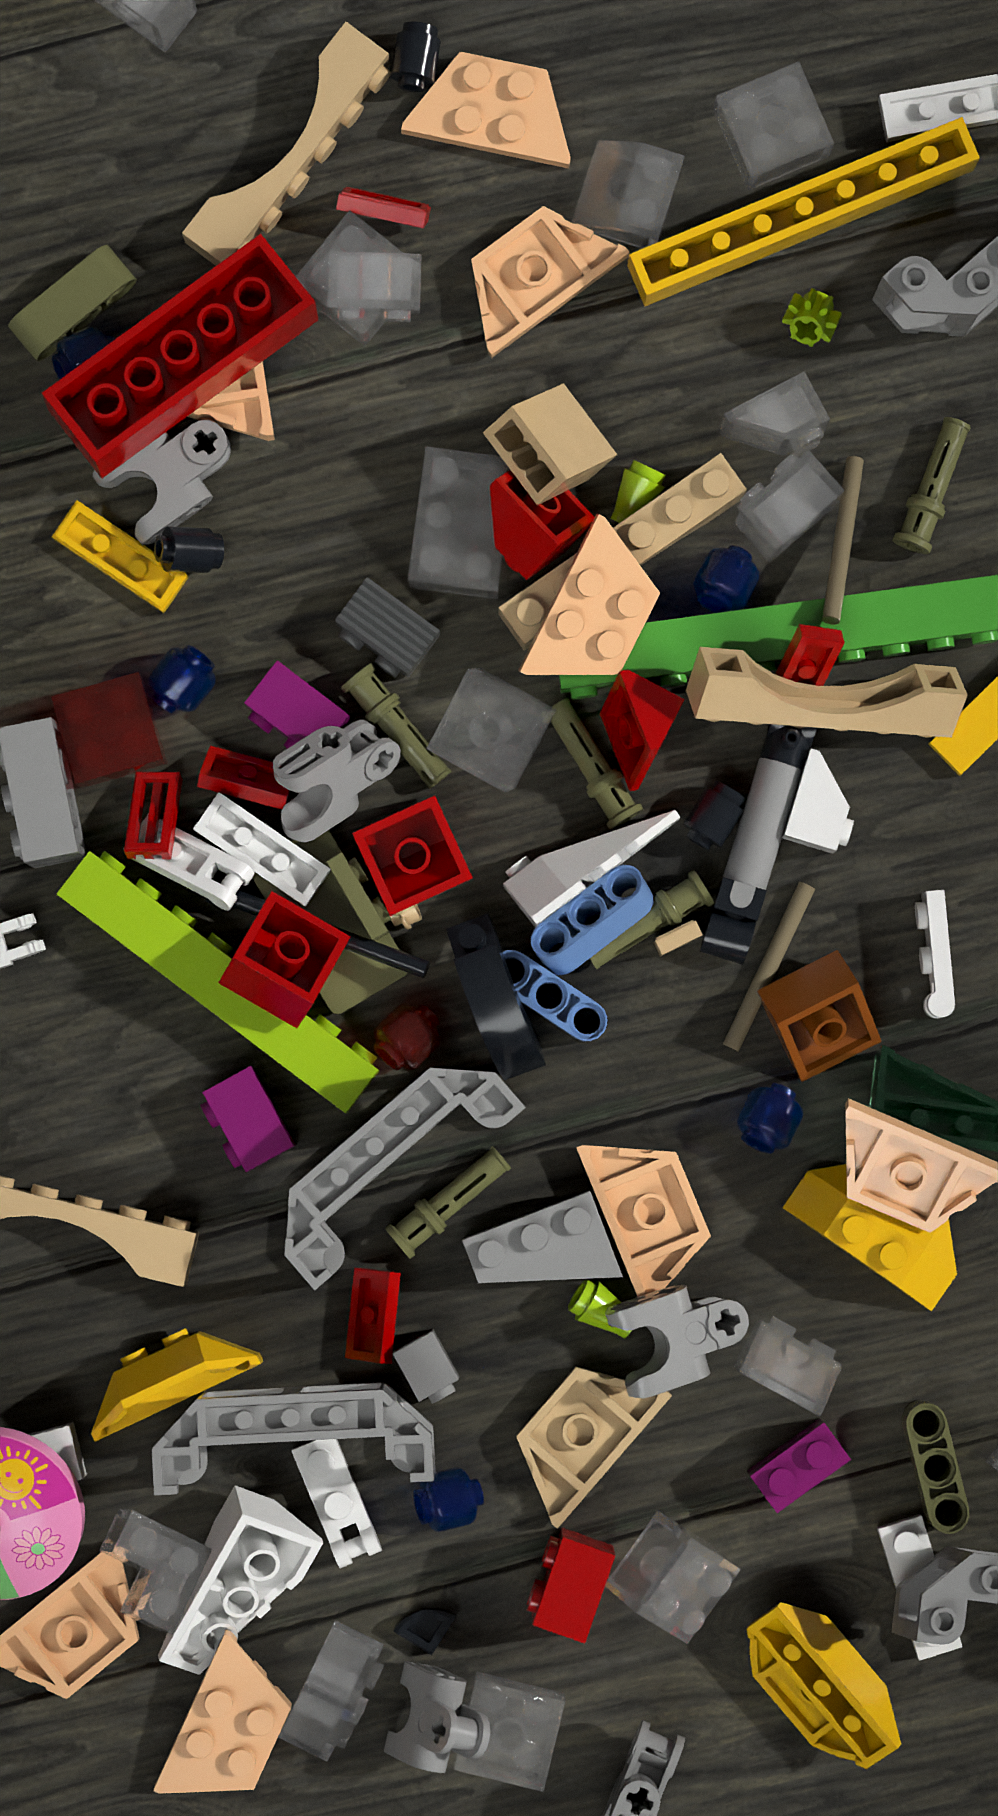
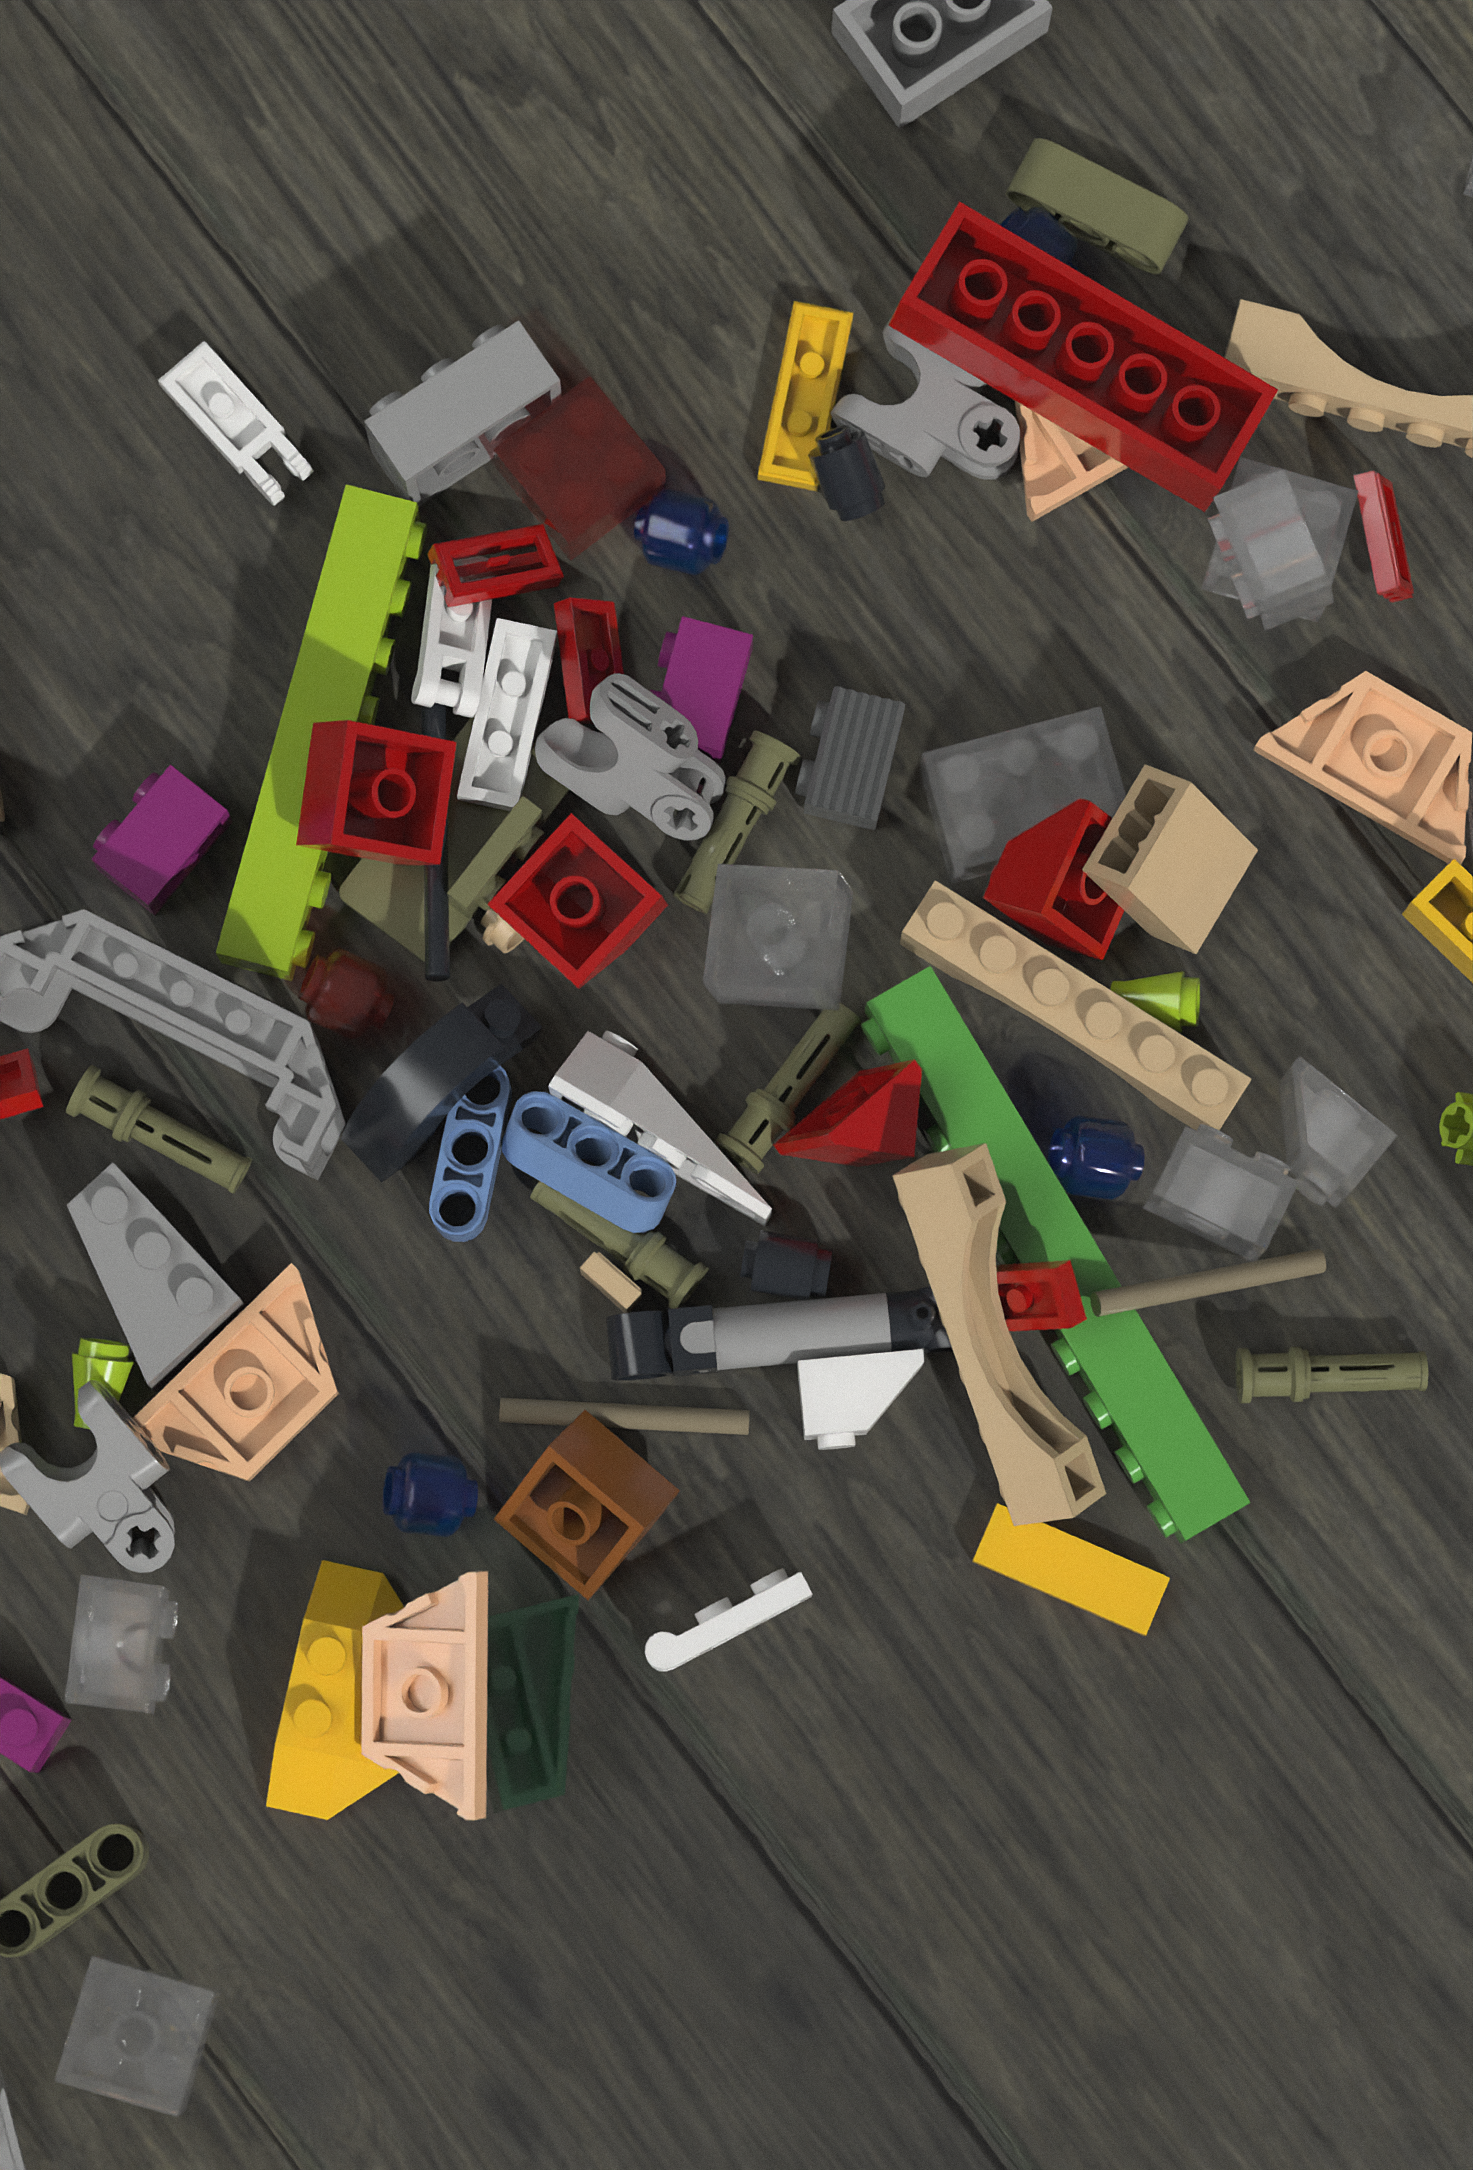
camera: 65 degrees right, 5 degrees down
light nougat wing [518,514,660,675] -> none

